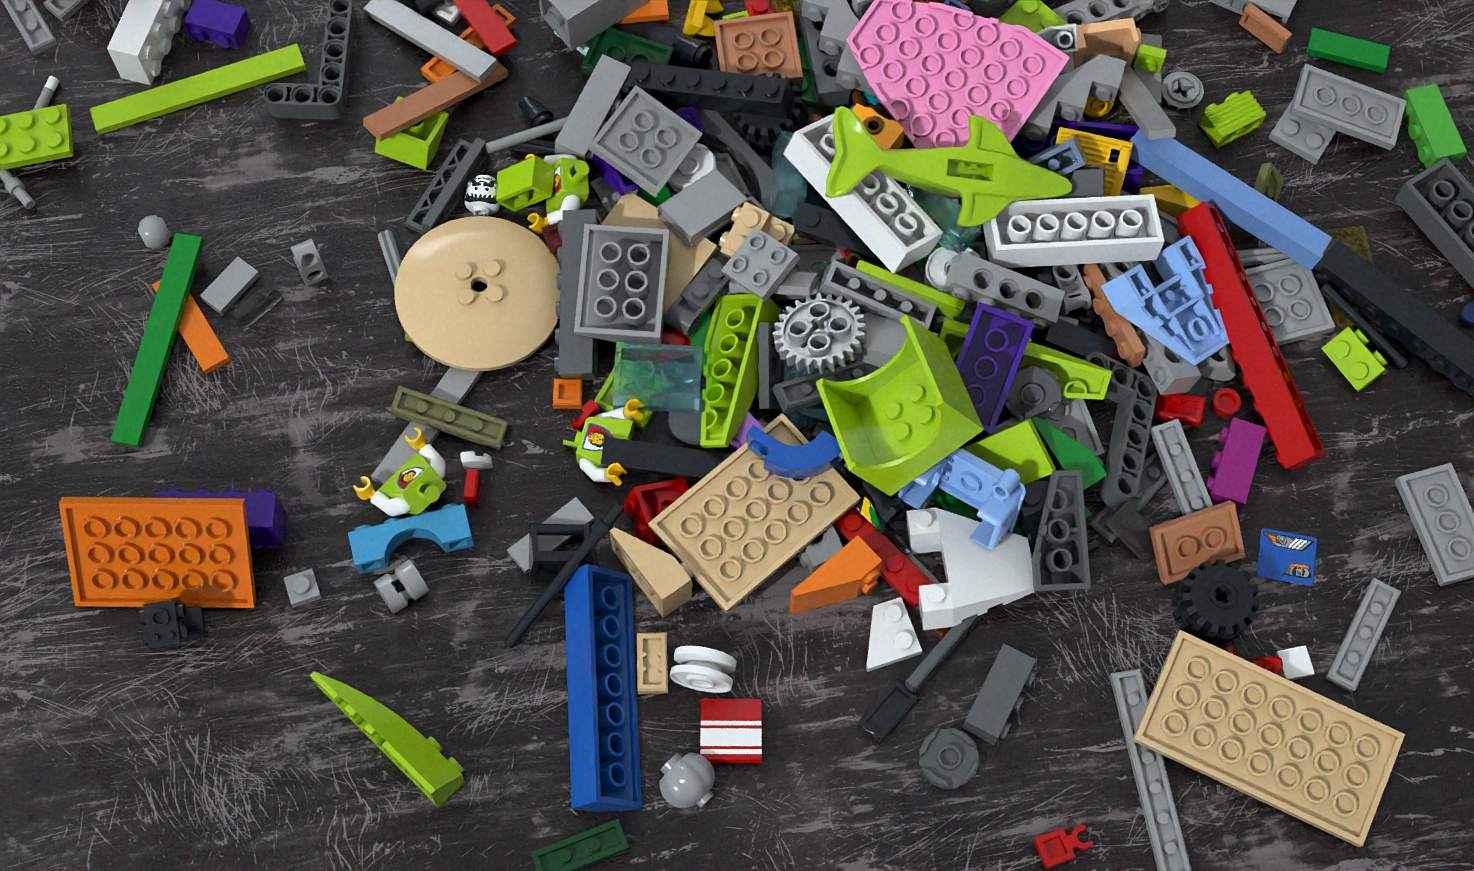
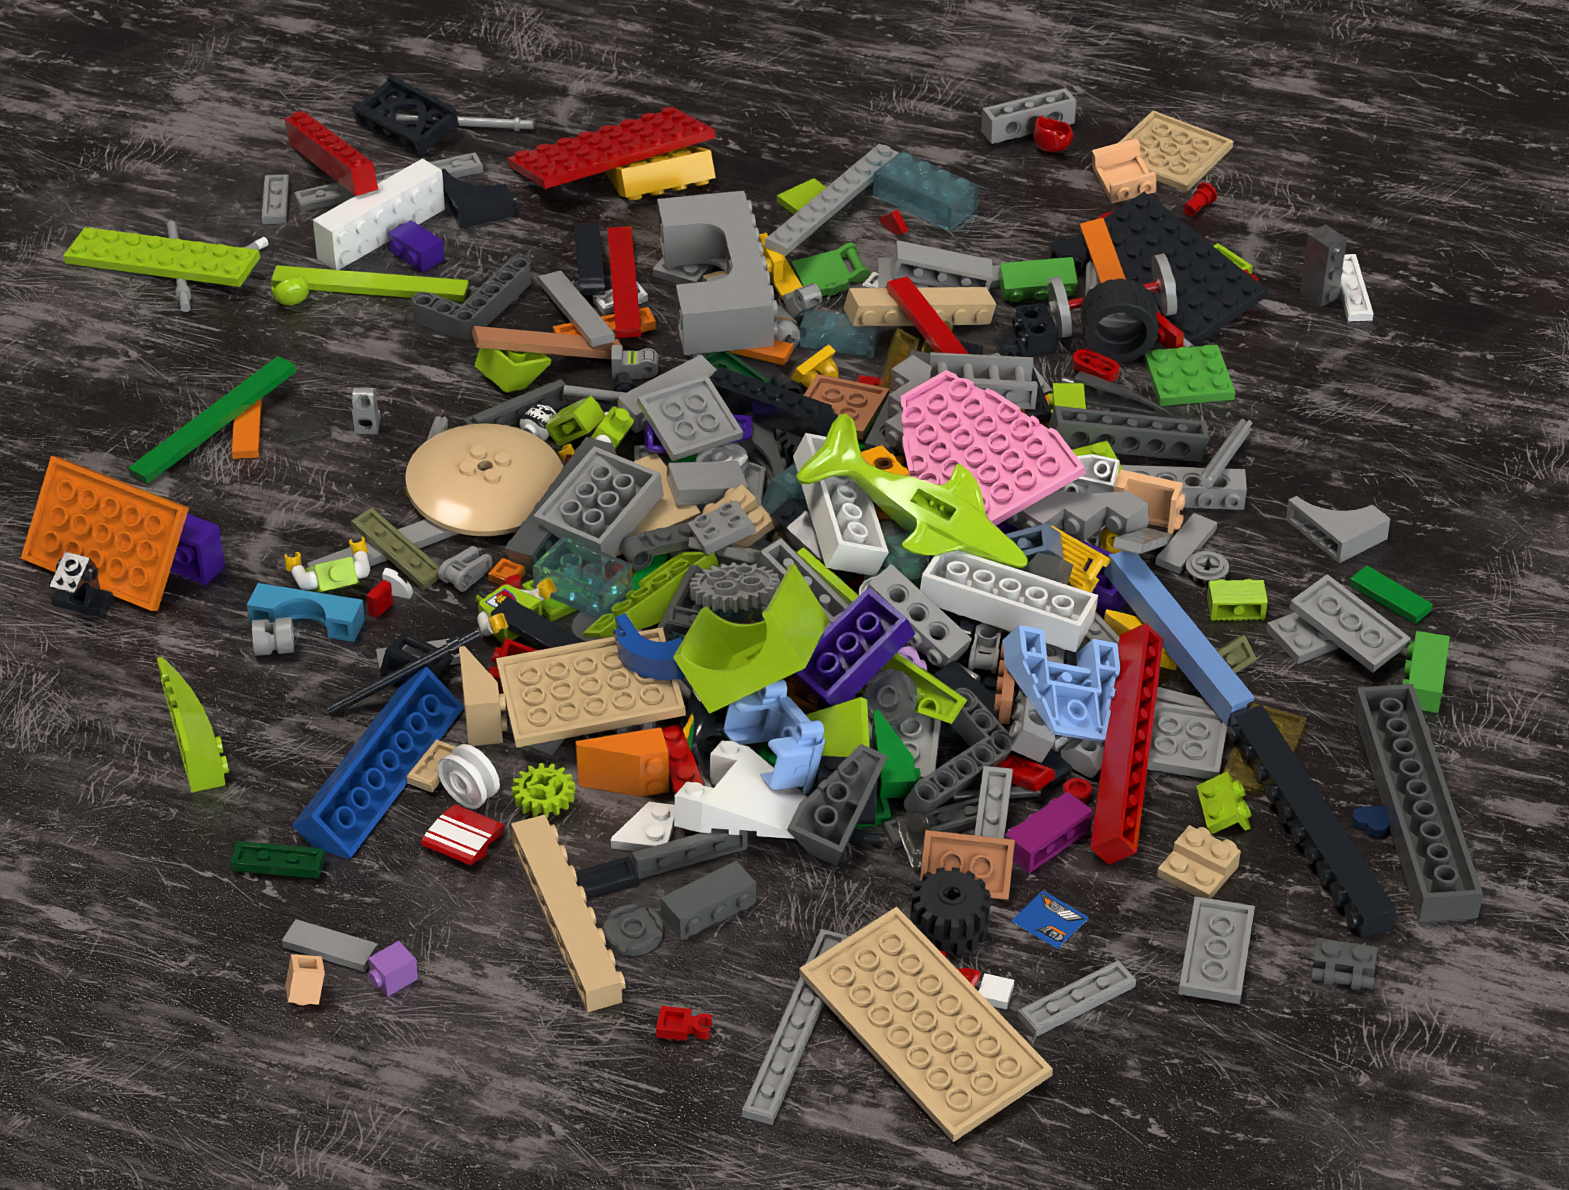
camera: 30 degrees right, 25 degrees down
light grey piece [138,215,171,250] -> none
light grey tile [200,256,260,315] -> none
light grey plate [284,568,322,608] -> none
light grey plant [659,753,715,808] -> none
lime plate [1133,44,1167,73] -> none
nougat tile [1239,3,1292,54] -> none
black bar [1319,282,1409,369] -> none
none -> lime hair [271,275,309,306]
none -> light grey piece [438,546,492,592]
none -> tan brick [511,815,626,1013]
none -> lime gear [512,763,575,818]
none -> light grey leg [611,345,659,379]
none -> tan plate [1157,825,1240,899]

